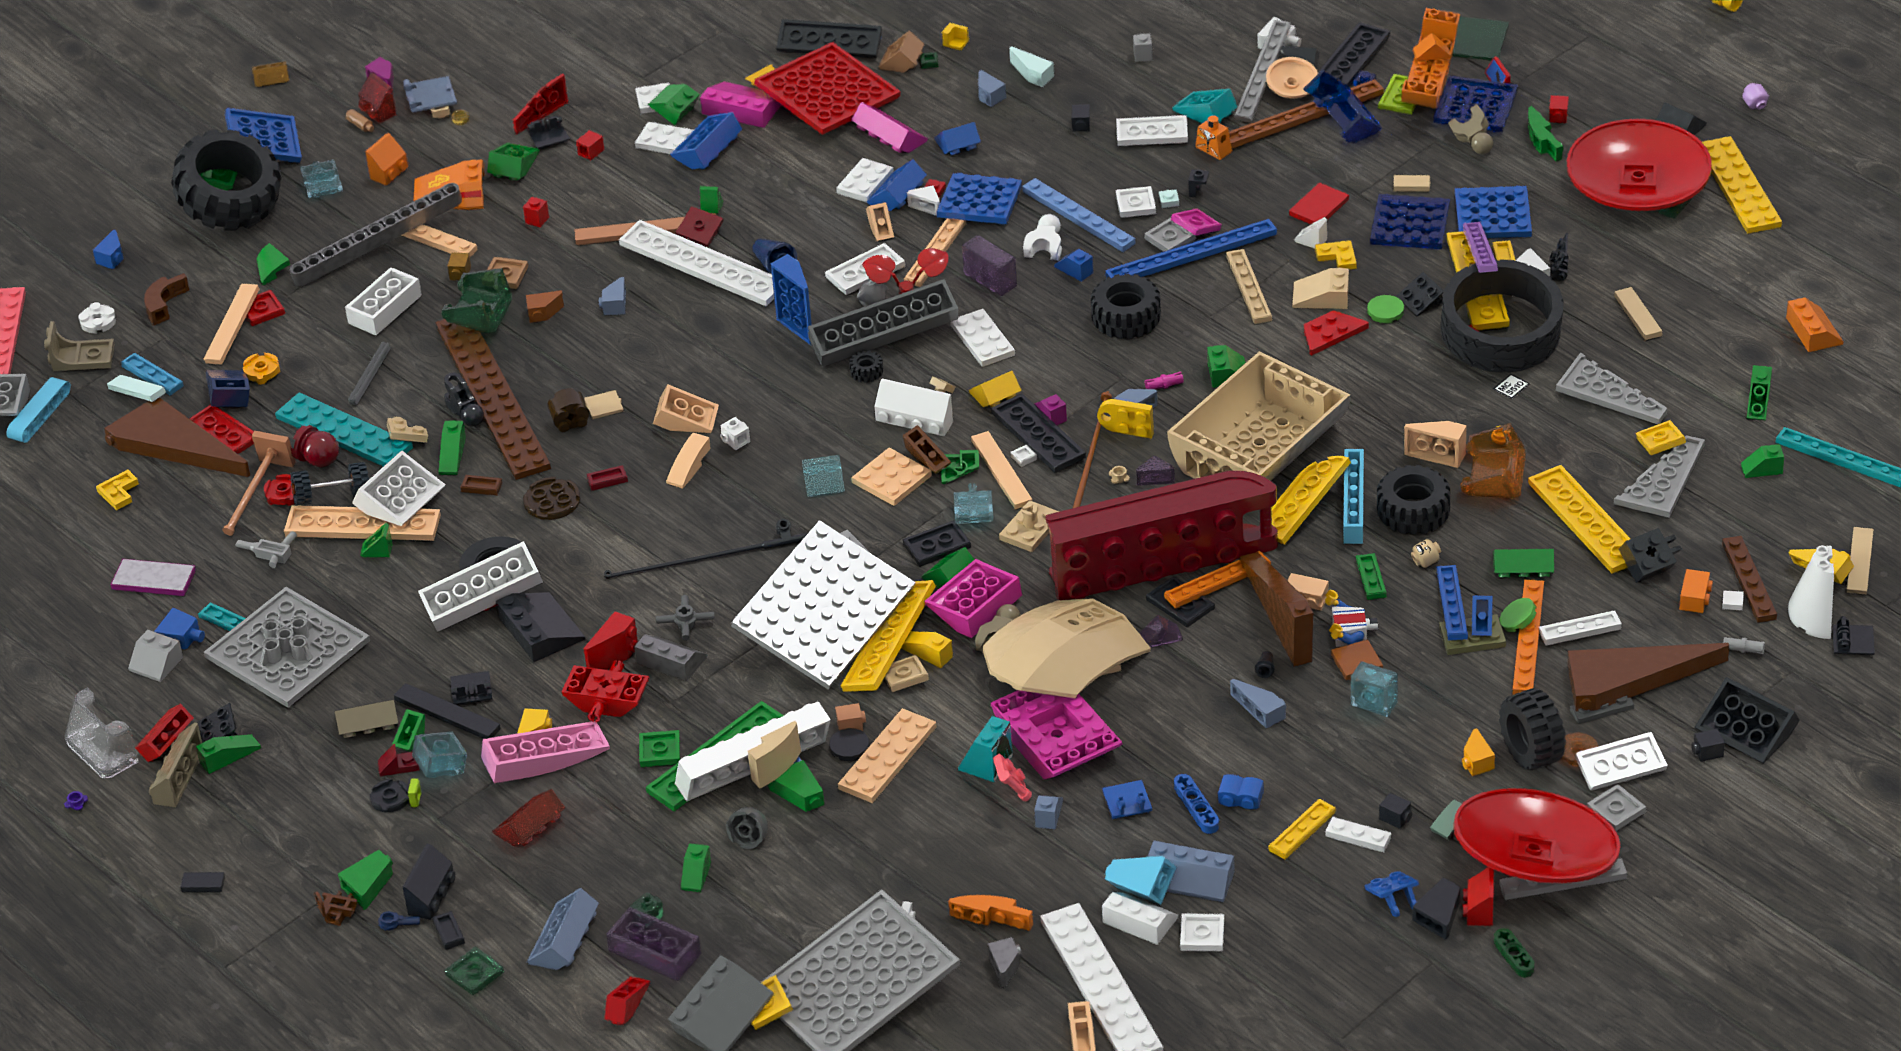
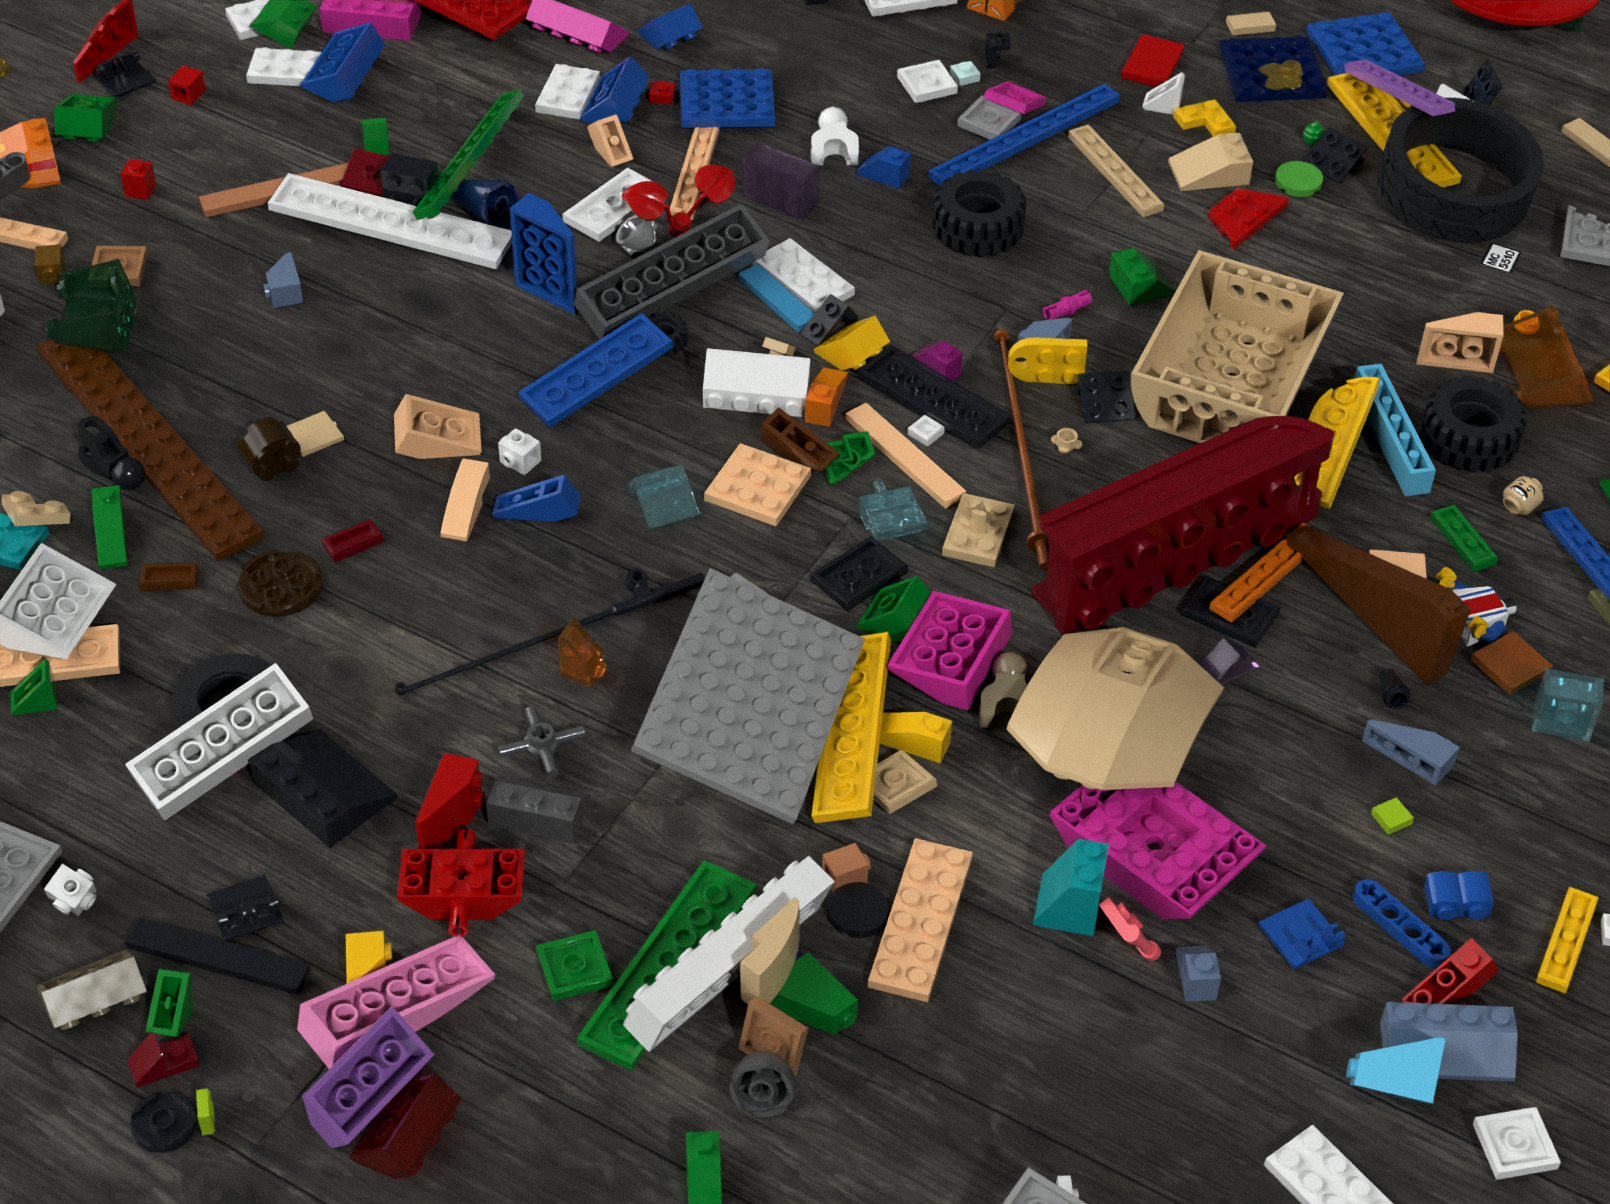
camera: 20 degrees left, 5 degrees up
clear light blue brick [412,731,467,778] -> none
dark orange slope [526,290,564,323] -> none
white slope [907,186,940,216] -> none
orange slope [949,895,1033,931] -> none
medium blue plate [1022,178,1136,252] -> none
white slope [1102,892,1178,945] -> none
clear purple slope [1136,455,1175,486] -> none
none -> white brick [44,864,97,916]
none -> medium lavender slope [302,1007,434,1148]
none -> black brick [381,153,439,206]
none -> green plate [413,88,524,220]
none -> blue slope [492,474,581,522]
none -> blue plate [518,313,674,428]
none -> clear orange slope [558,619,606,687]
none -> dark azure tile [738,264,815,333]
none -> medium nougat plate [739,996,808,1076]
none -> black bracket [801,294,859,346]
none -> orange slope [805,368,848,427]
none -> black hinge [1077,370,1136,423]
none -> clear yellow plate [1259,60,1302,90]
none -> green plate [1303,121,1326,146]
none -> lime tile [1371,797,1414,835]
none -> red slope [1401,938,1499,1005]

